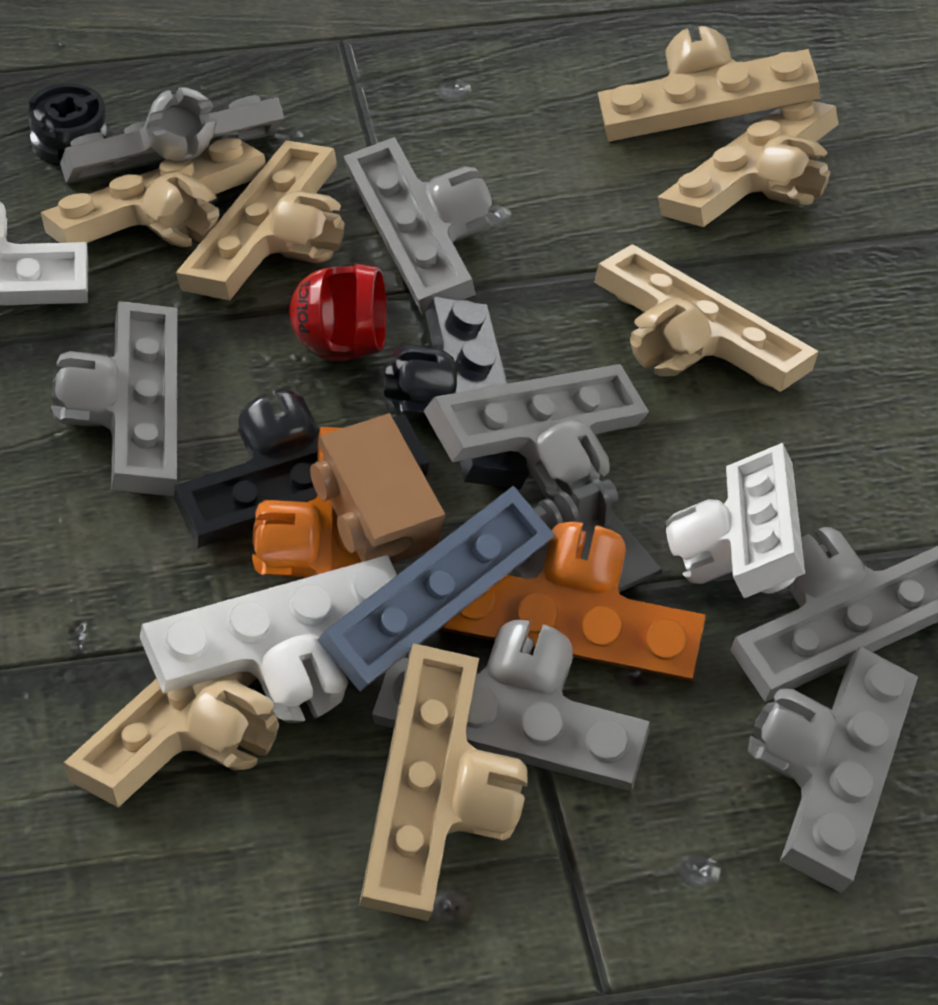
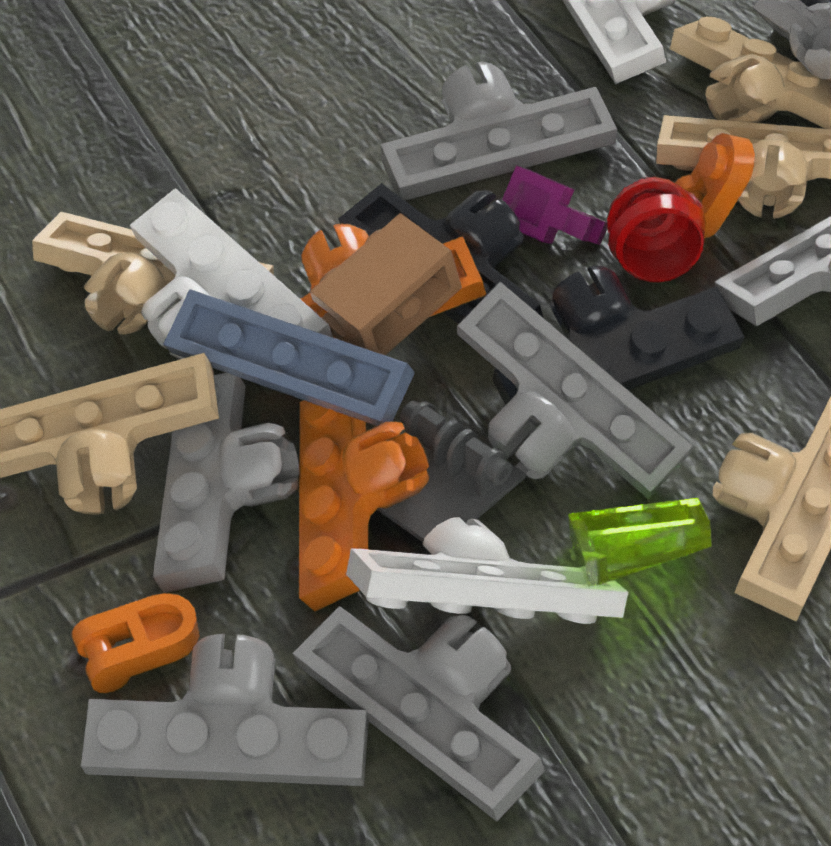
camera: 80 degrees right, 0 degrees up
none -> orange plate [72,593,200,693]
none -> magenta plate [502,165,607,245]
none -> clear neon green wing [568,498,712,587]
none -> orange plate [675,133,755,238]

